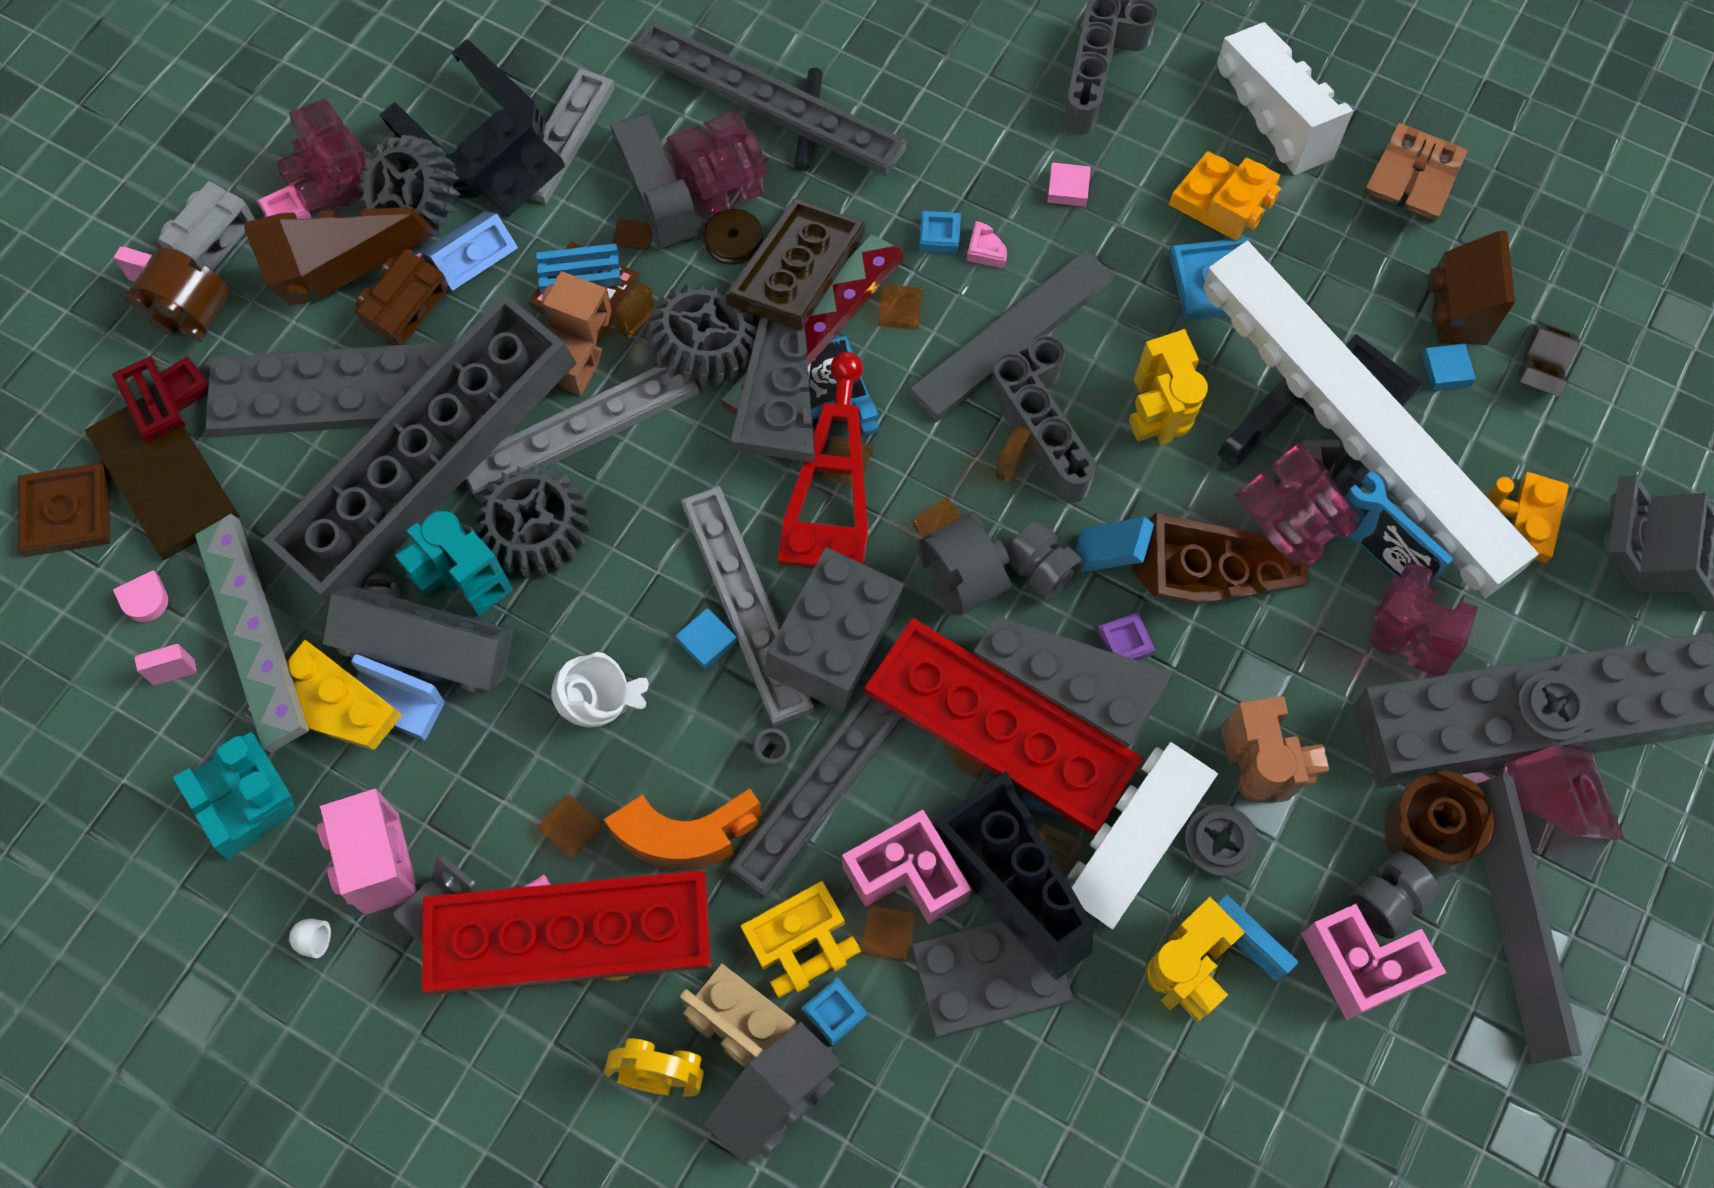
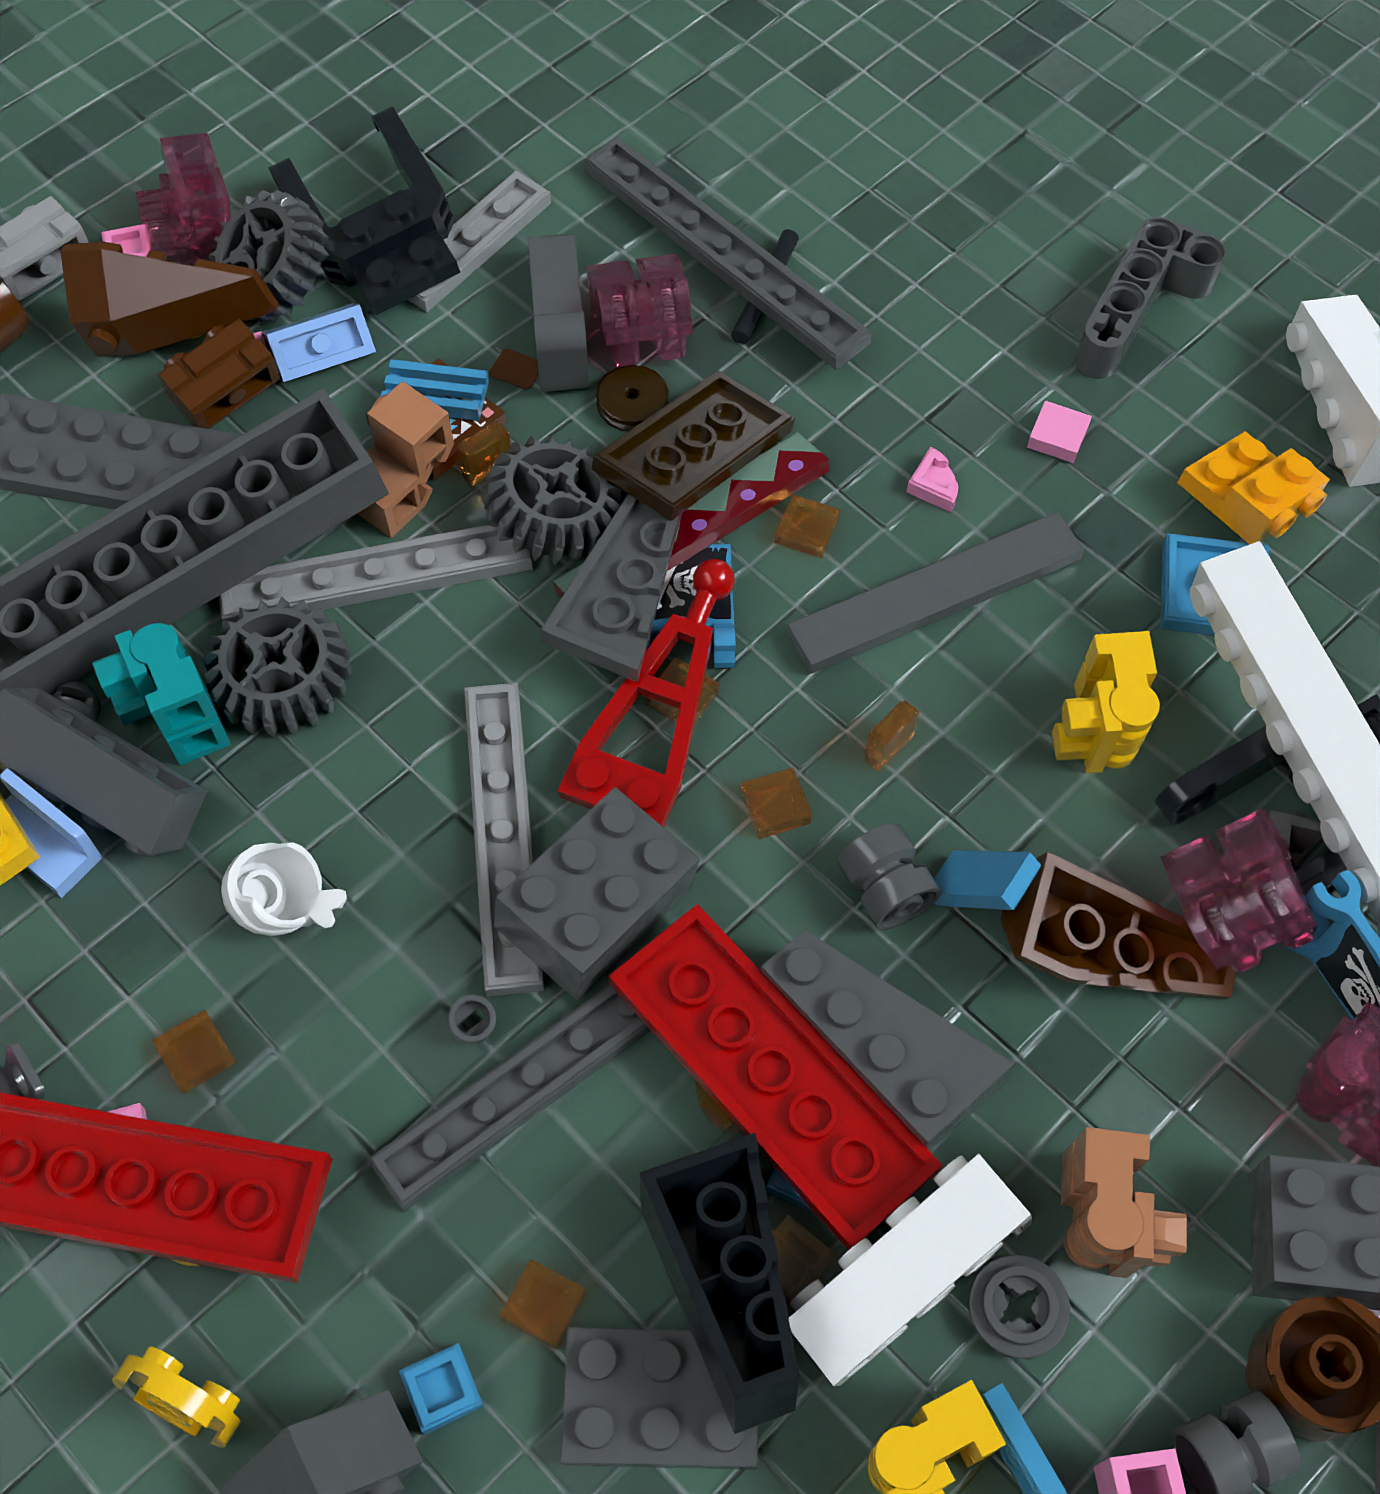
camera: 15 degrees right, 5 degrees down
orange arch [603,788,762,870] -> none
dark azure tile [675,608,738,671] -> none
tan bracket [679,963,796,1068] -> none
yellow plate [741,881,861,998] -> none
bright pink brick [842,810,972,925] -> none
dark grey brick [917,511,1011,615] -> none
dark azure tile [919,211,961,254] -> none
dark grey beam [990,335,1096,502] -> none
medium lavender tile [1096,612,1156,661] -> none

